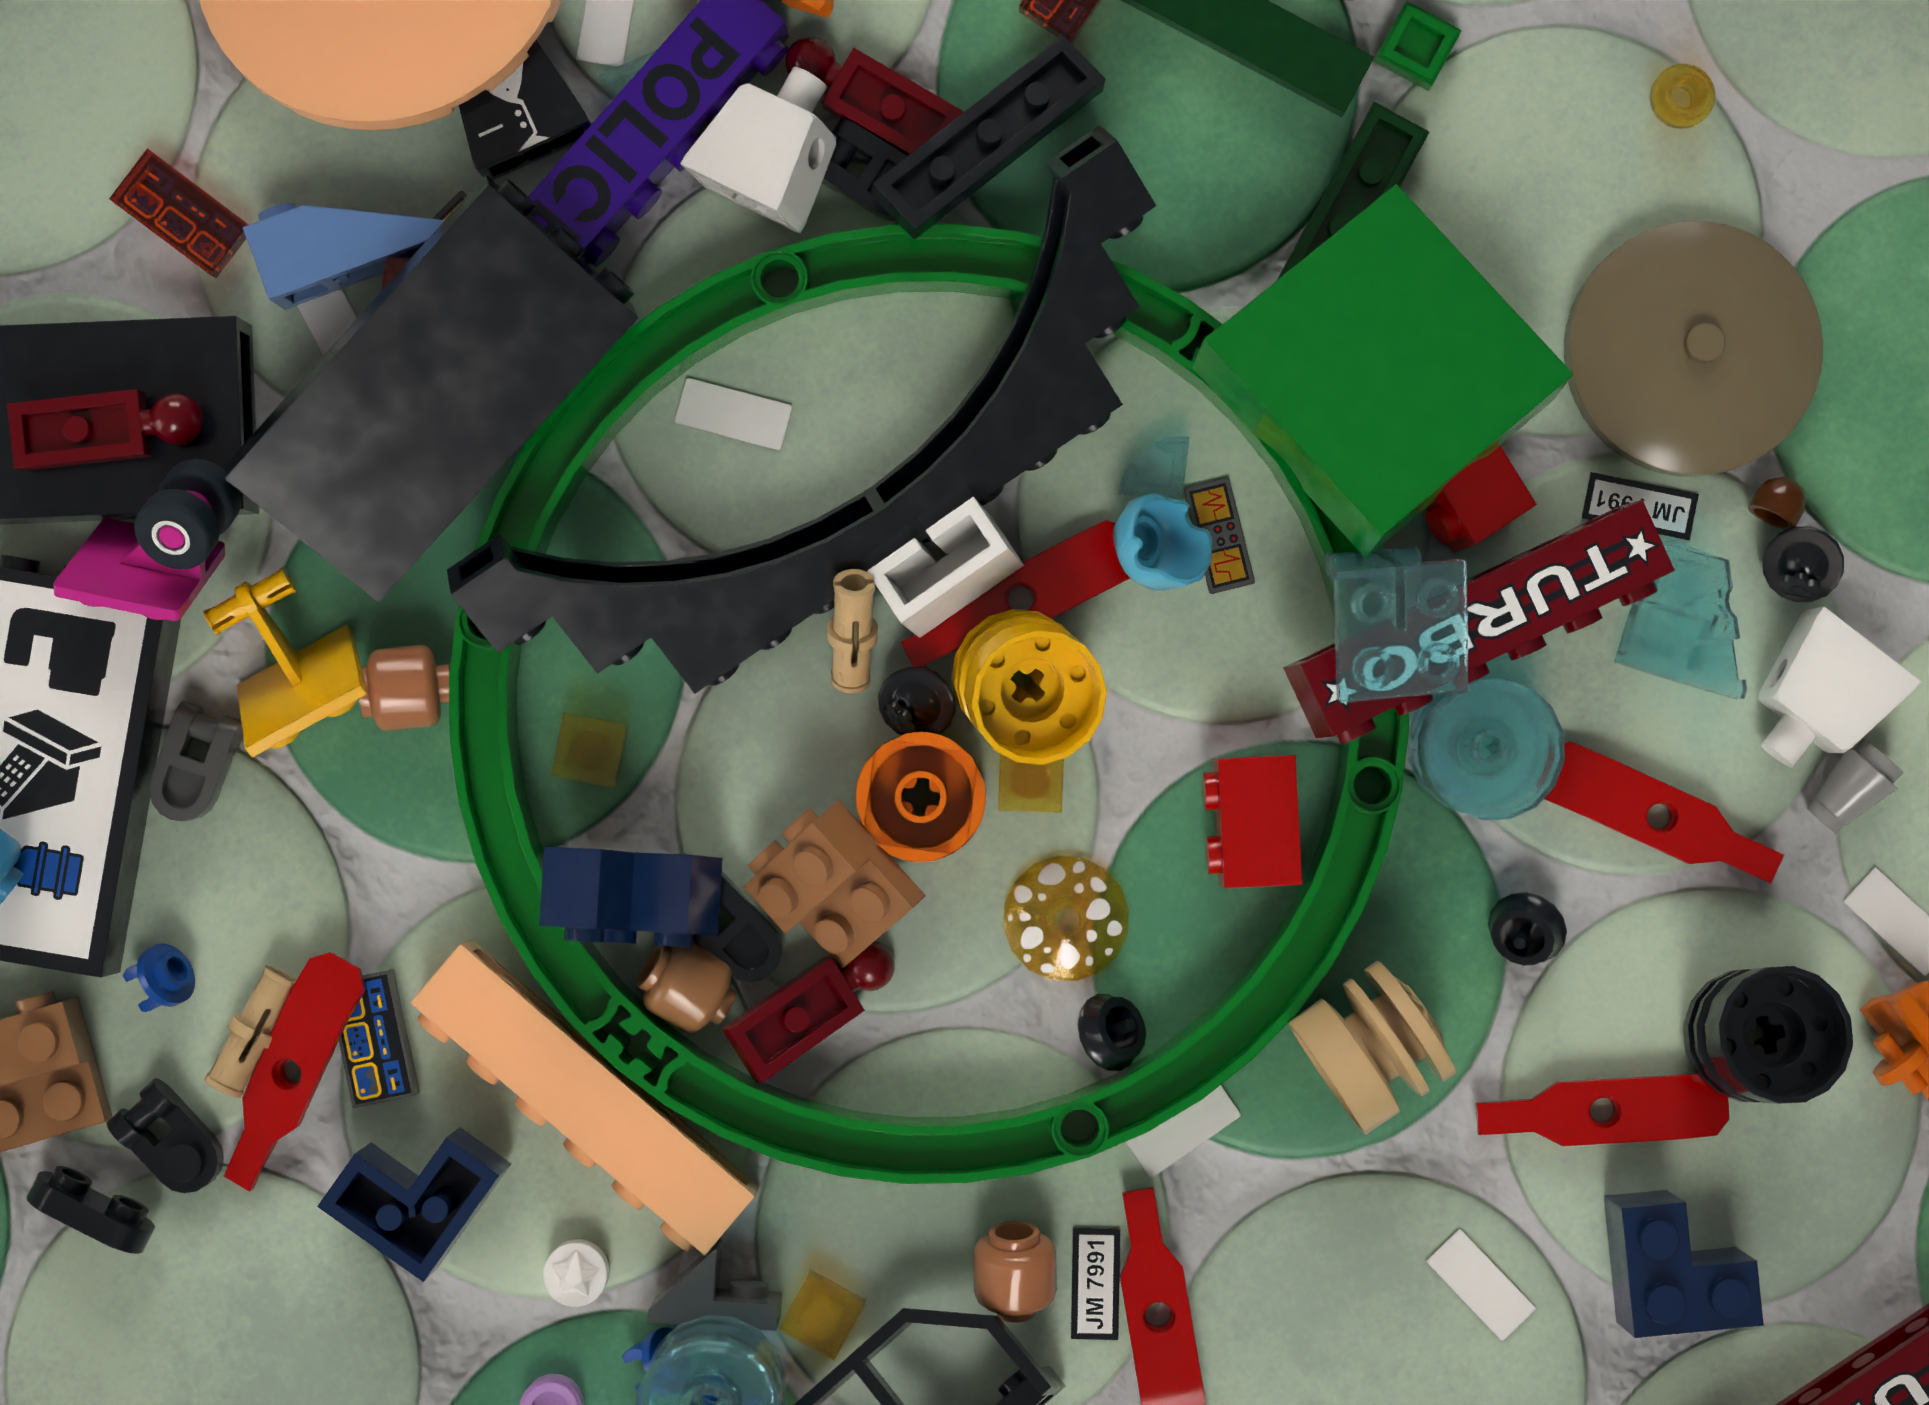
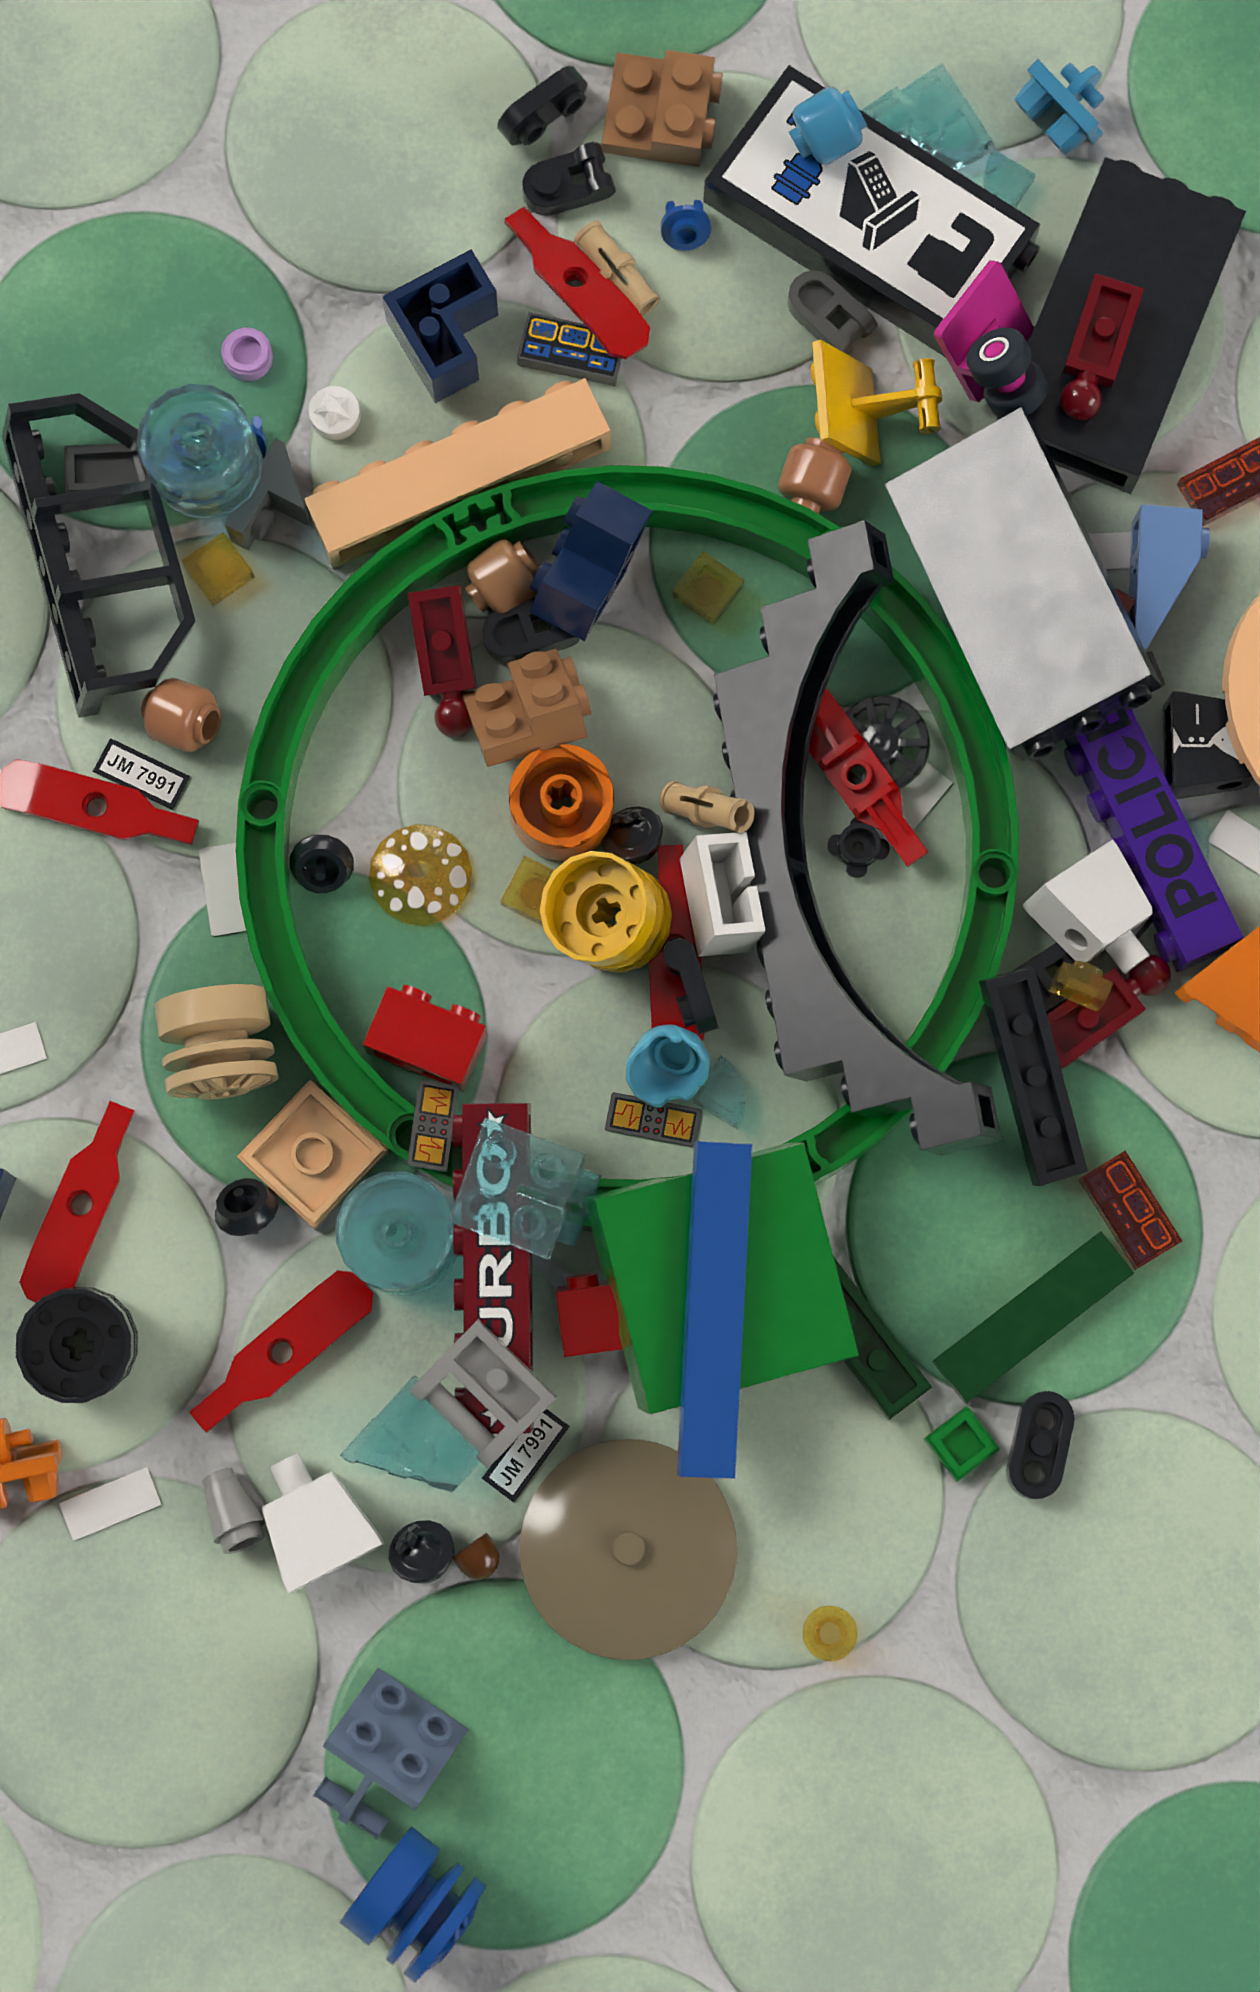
camera: 110 degrees right, 10 degrees down
none -> light nougat tile [237,1080,388,1230]
none -> sticker [407,1080,459,1172]
none -> light grey plate [409,1319,557,1469]
none -> black plate [663,938,719,1034]
none -> blue tile [677,1141,752,1479]
none -> red piece [809,689,929,867]
none -> black plate [827,817,890,878]
none -> black wheel [845,696,930,788]
none -> clear yellow plate [1048,961,1113,1011]

